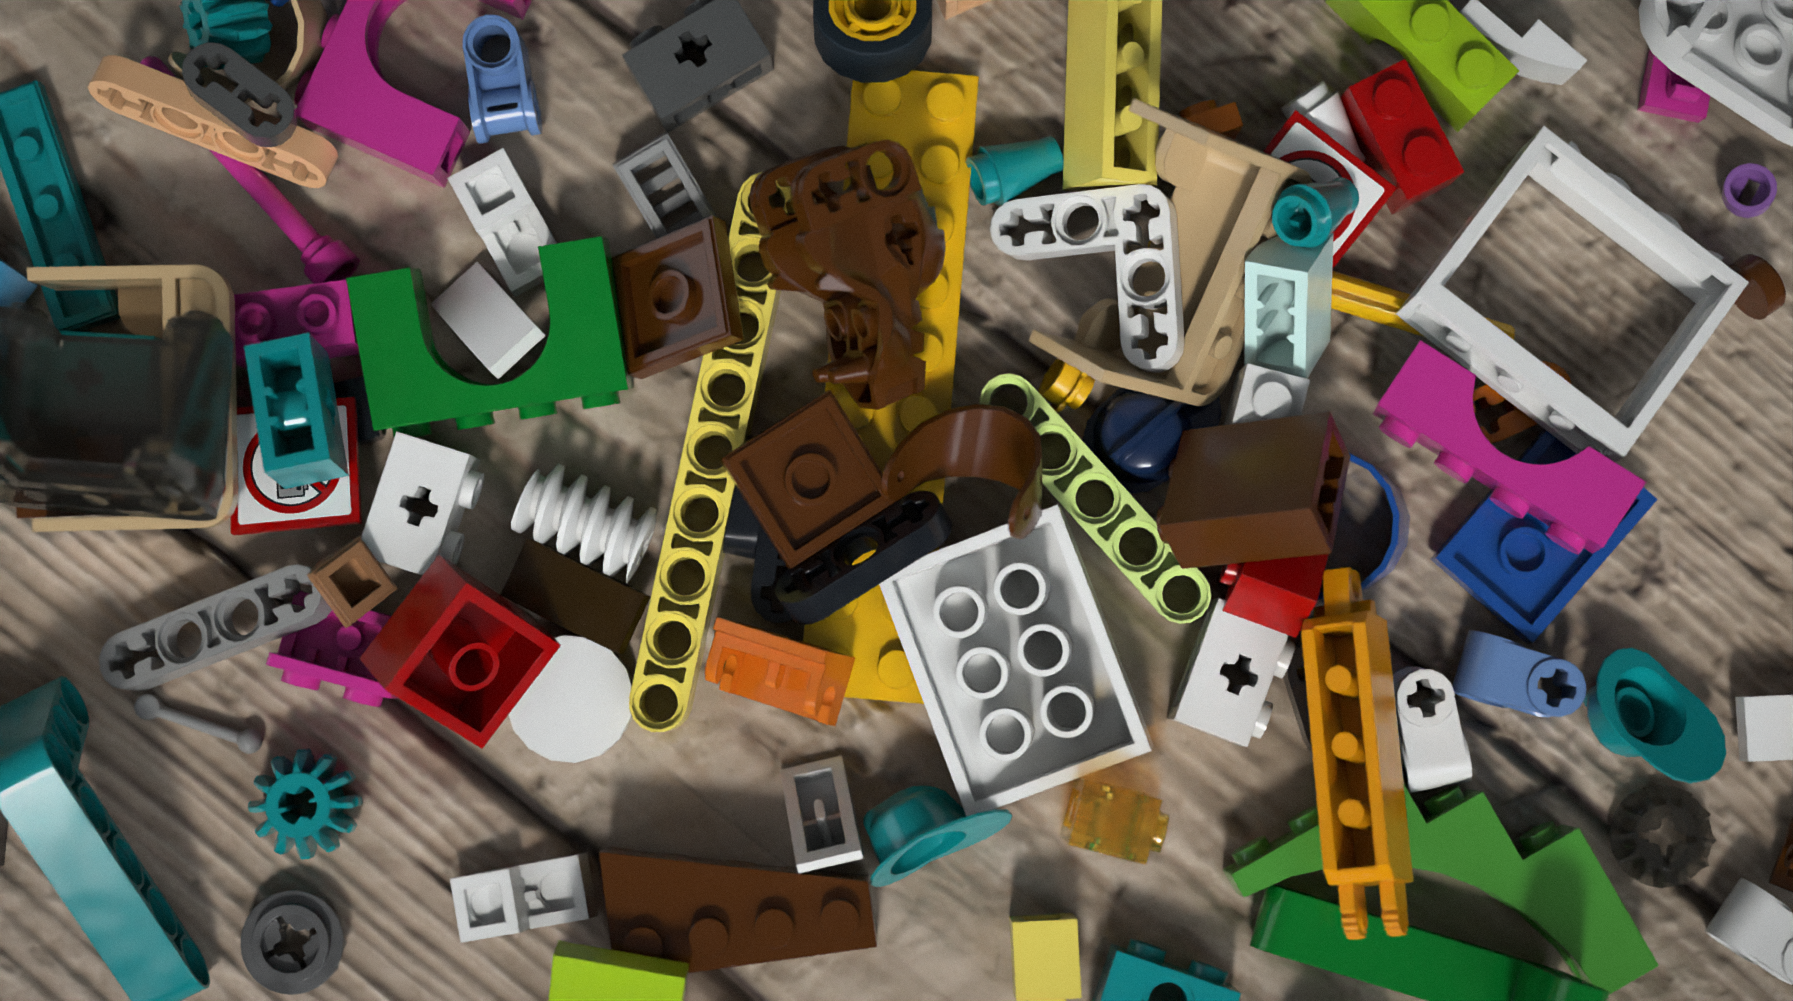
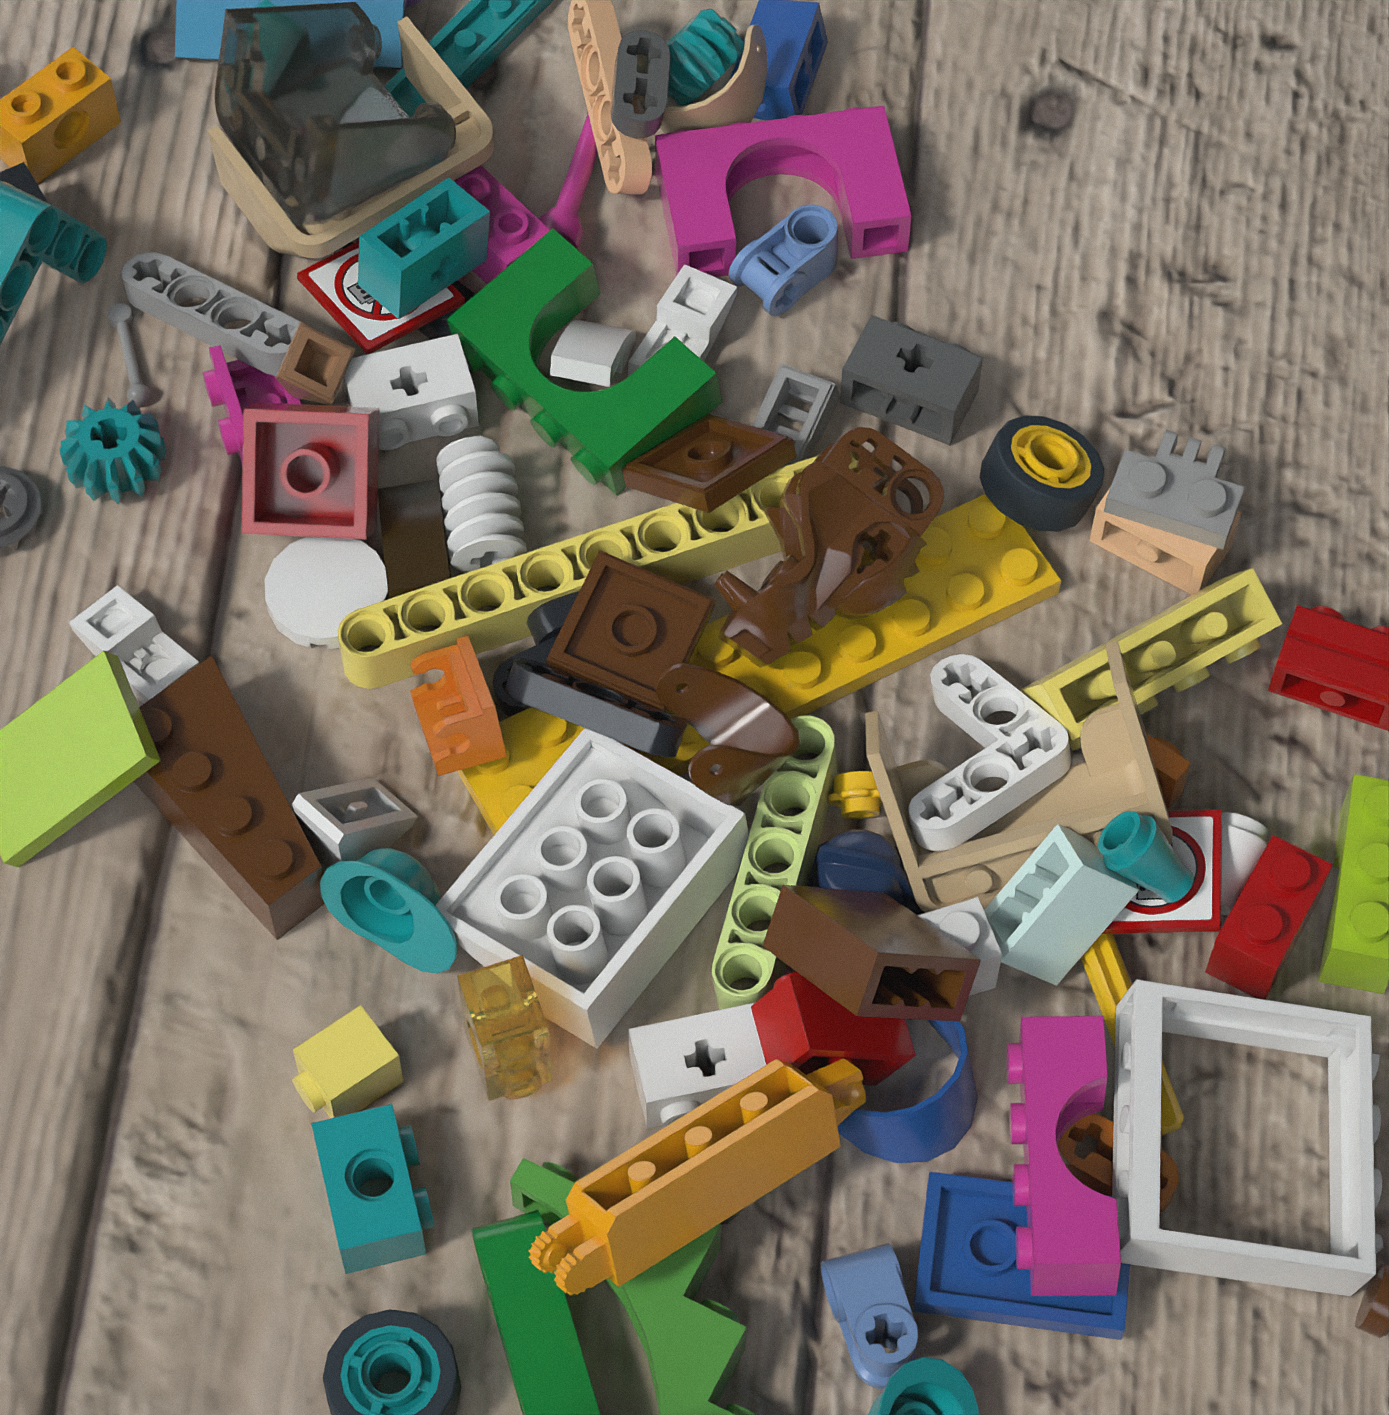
camera: 55 degrees right, 25 degrees down
teal cone [966,136,1063,207] -> none
white piece [1393,666,1472,793] -> none

